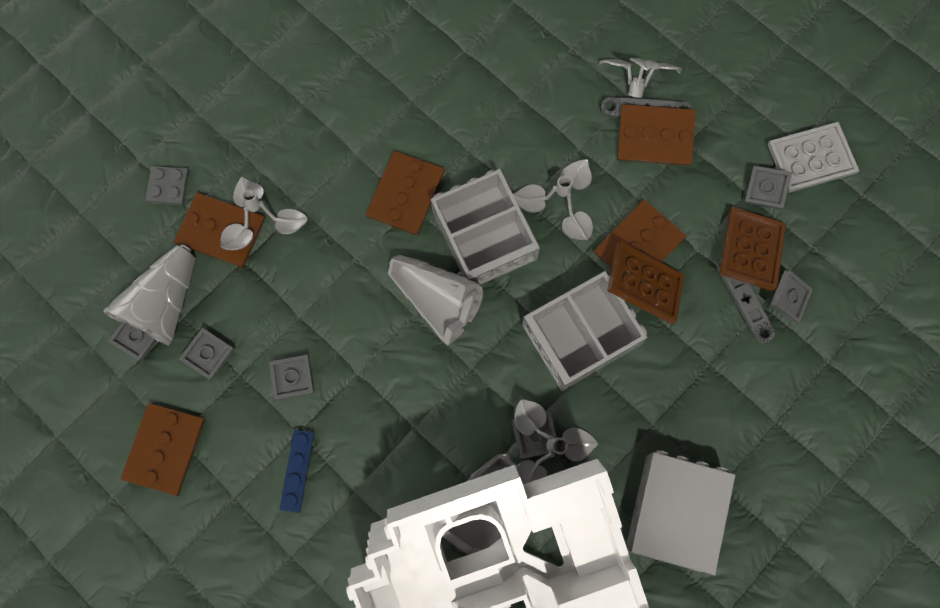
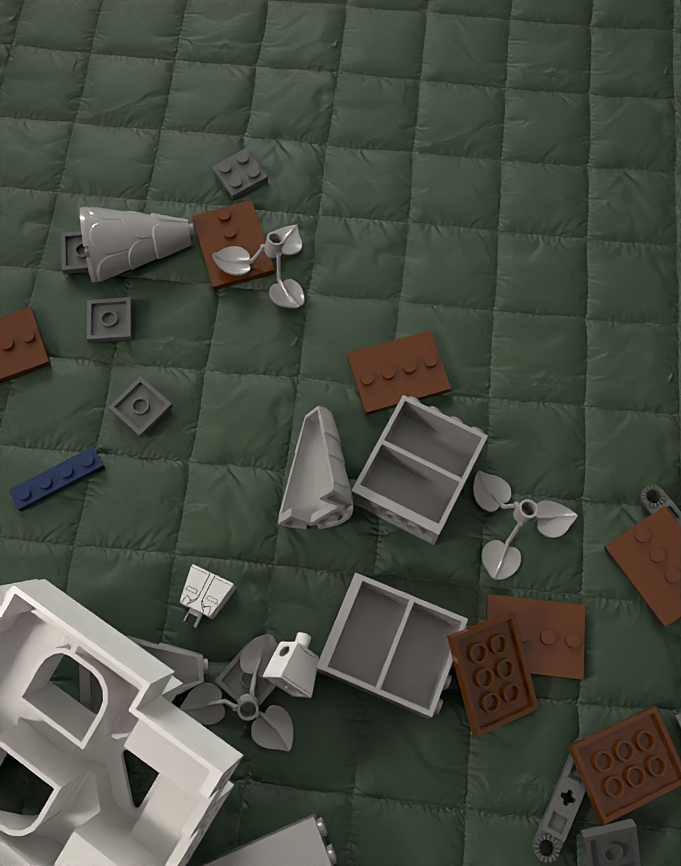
camera: 50 degrees right, 5 degrees down
none -> white torso [180,564,236,628]
none -> white torso [263,632,319,698]

